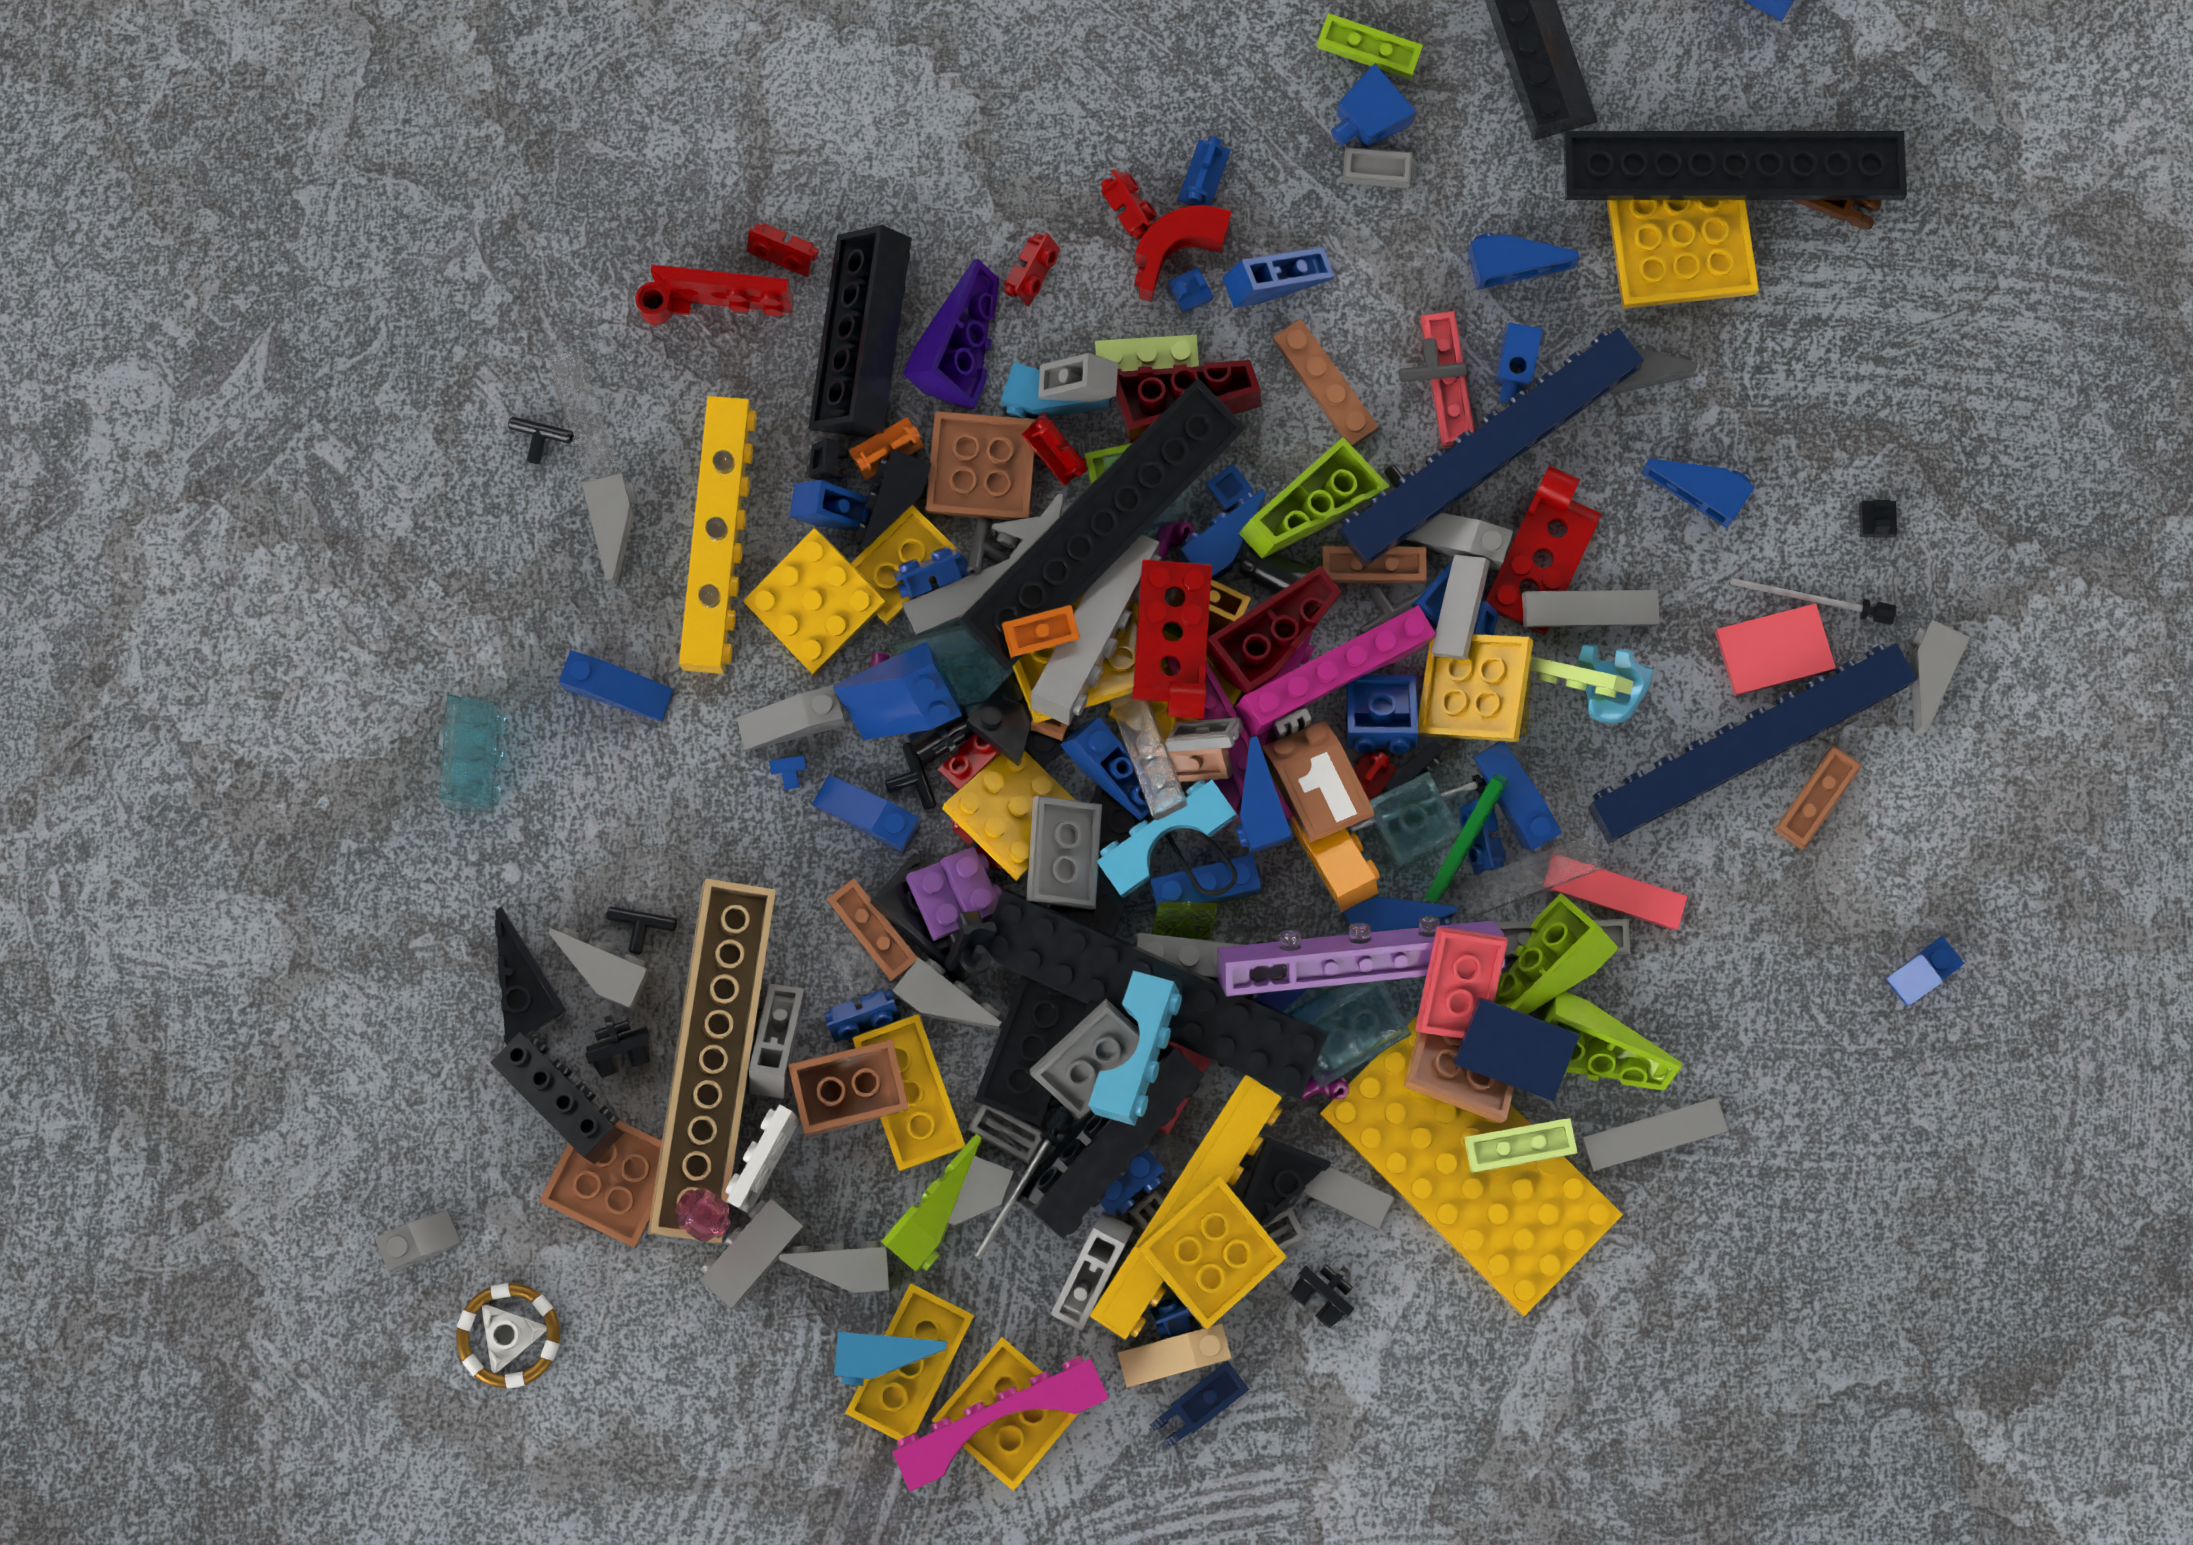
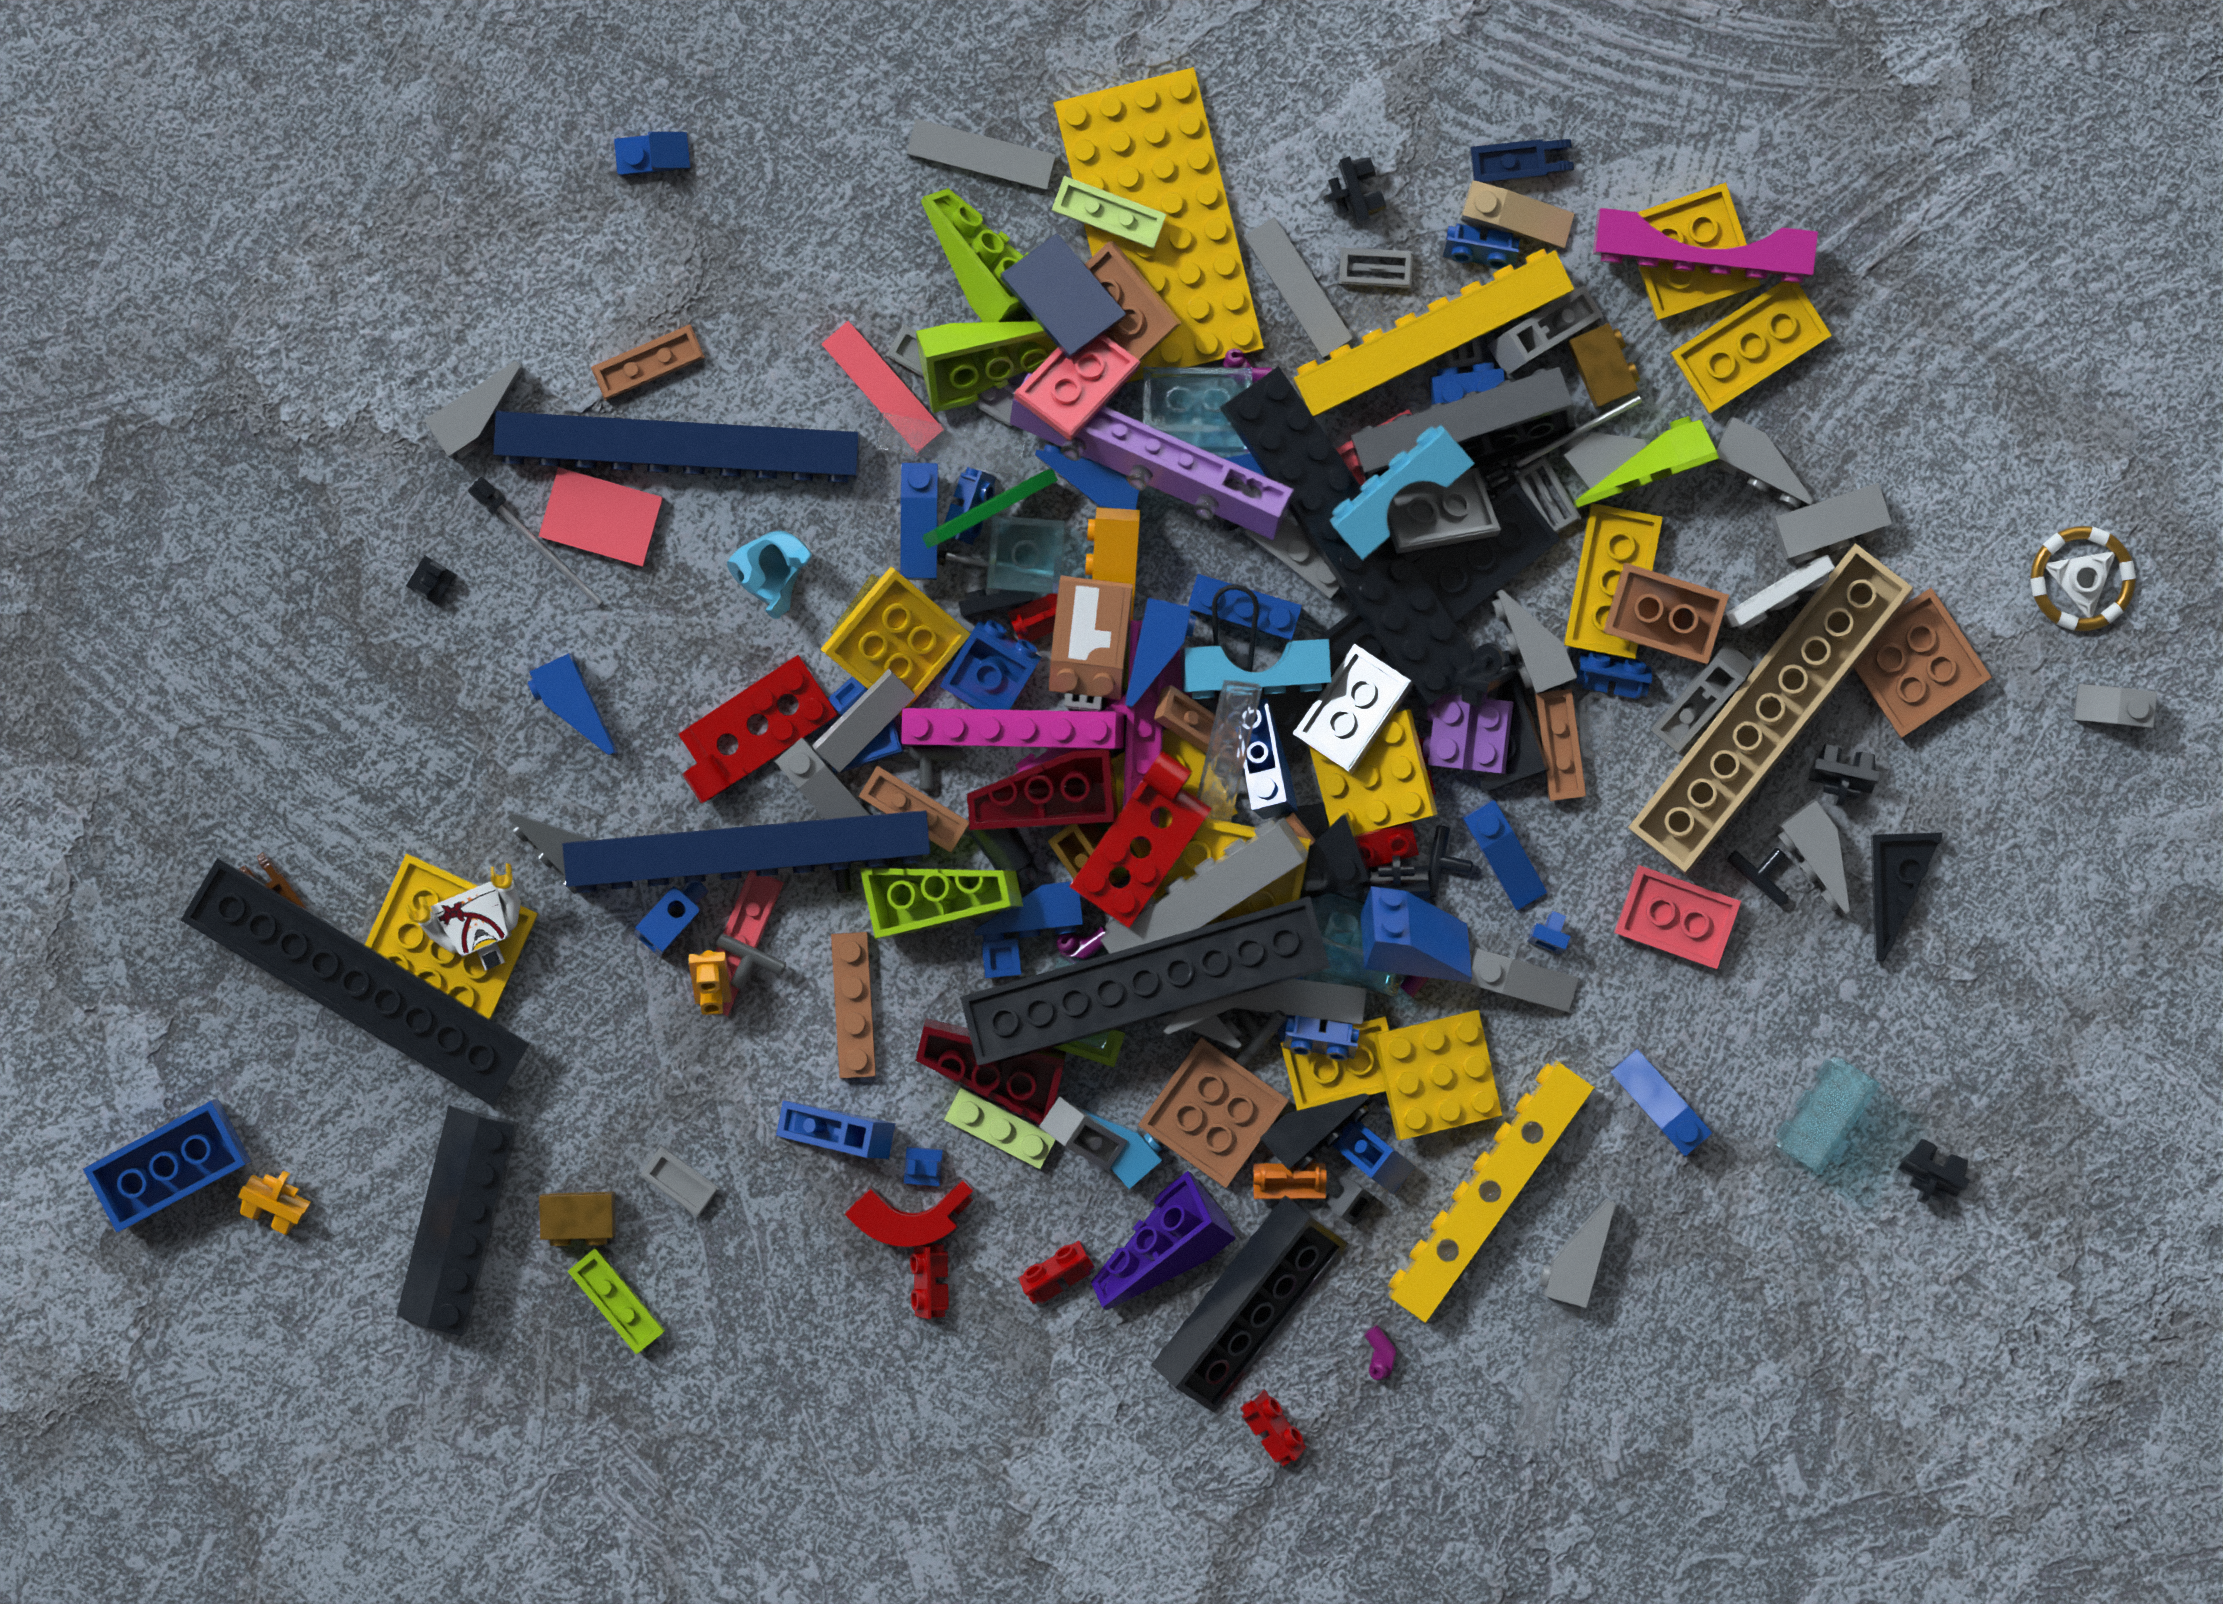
camera: 150 degrees left, 10 degrees up
black brick [490,1032,624,1164] -> none
black piece [508,416,574,465] -> none
red hinge [635,264,794,325] -> none
clear pink head [675,1188,730,1242] -> none
dark azure slope [834,1332,948,1386] -> none
orange plate [1002,605,1080,658] -> none
red hinge [1021,412,1088,486] -> none
yellow plate [1136,1175,1287,1329] -> none
clear neon green piece [1151,901,1217,940] -> none
light grey tile [1165,718,1244,752] -> none
blue hinge [1178,136,1231,206] -> none
black wing [1241,1136,1331,1226] -> none
blue torso [1331,64,1416,148] -> none
blue slope [1467,233,1580,290] -> none
light grey tile [1522,590,1660,628] -> none
yellowish green plate [1529,656,1634,698] -> none
none -> torso [406,863,521,970]
none -> pearl gold brick [539,1192,616,1246]
none -> light orange hips [689,950,731,1015]
none -> magenta arm [1363,1325,1397,1381]
none -> pearl gold brick [1567,323,1640,409]
none -> coral plate [1614,865,1741,969]
none -> black hips [1897,1139,1970,1204]

